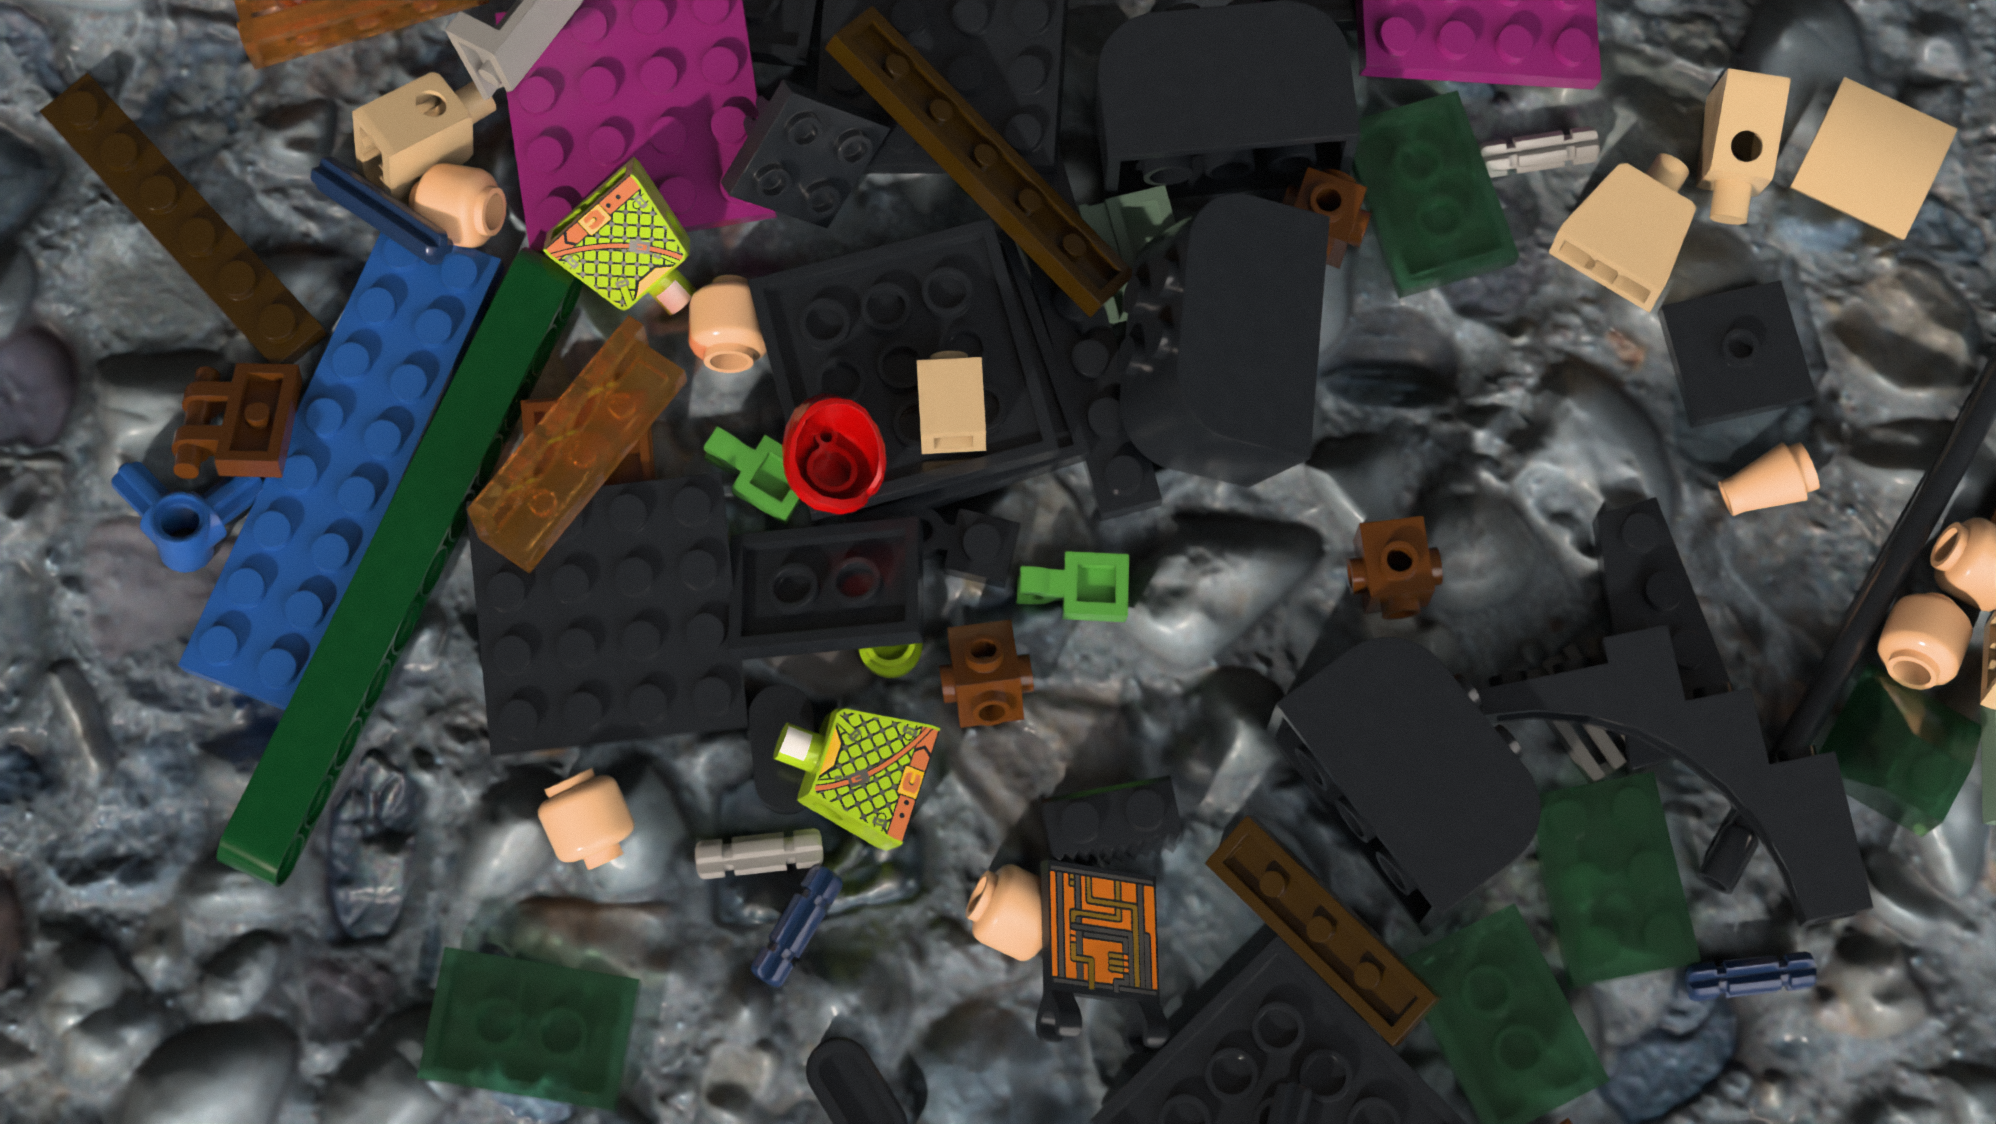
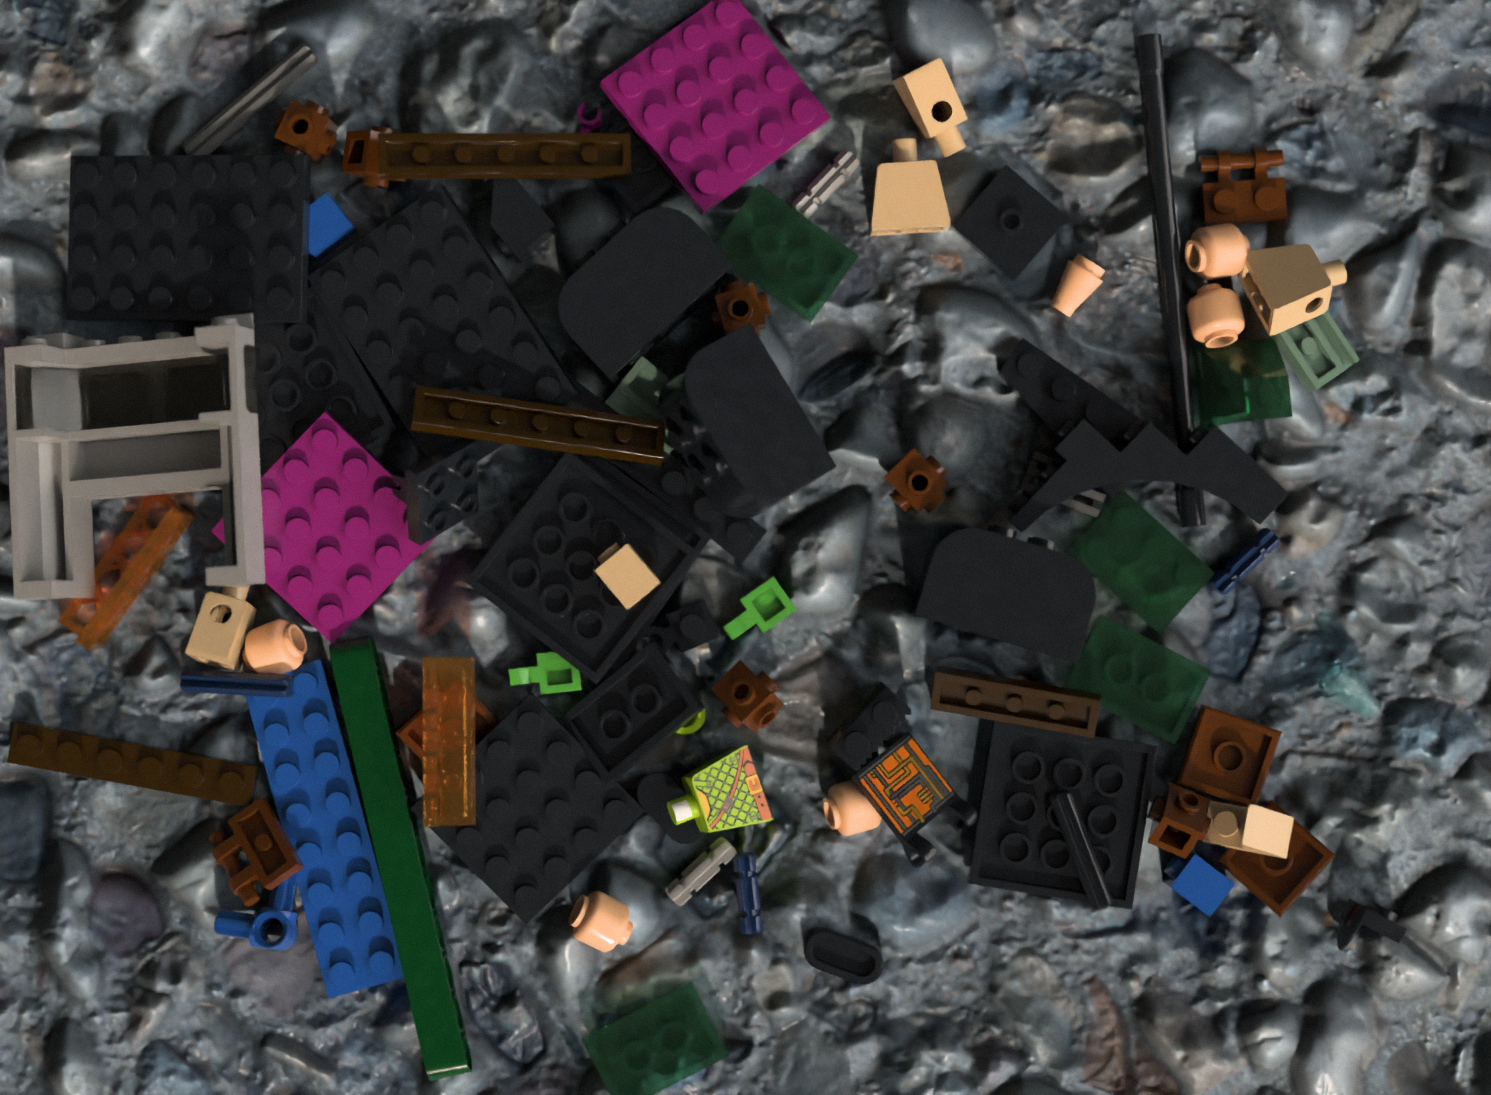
camera: 35 degrees left, 15 degrees up
torso [543,157,697,315] -> none
light nougat head [688,275,766,373] -> none
red hair [782,393,887,515] -> none
tan slope [1789,77,1957,240] -> none

